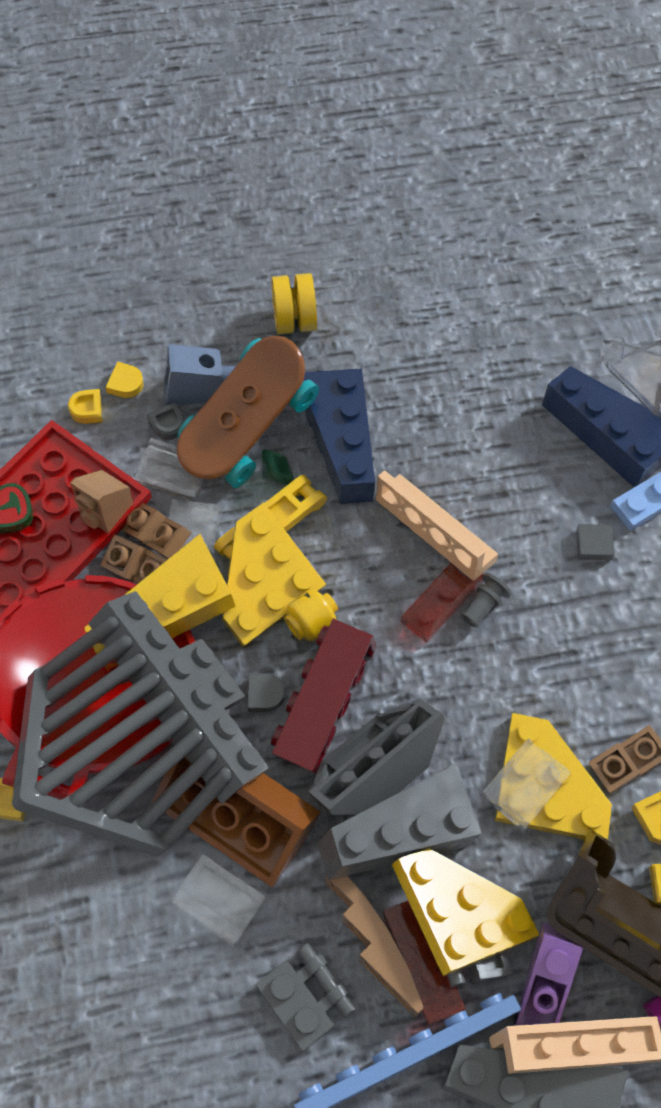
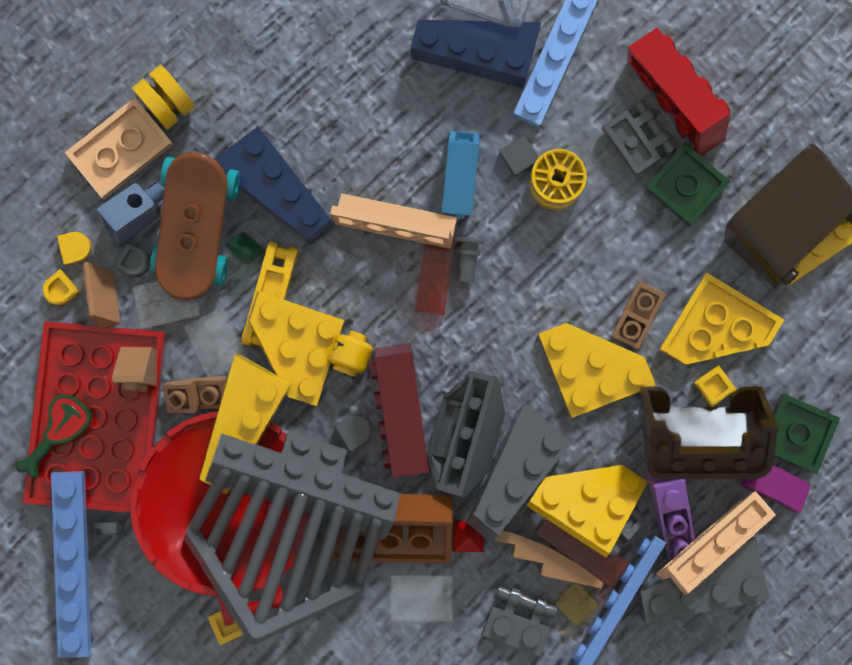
camera: 30 degrees left, 20 degrees up
medium nougat slope [122,503,191,559] -> none
clear plate [481,738,571,831] -> none
none -> light nougat plate [65,97,174,200]
none -> medium nougat slope [83,262,120,329]
none -> dark azure slope [442,130,479,219]
none -> red slope [453,521,484,552]
none -> yellow wheel [529,149,587,210]
none -> clear yellow tile [554,583,598,626]

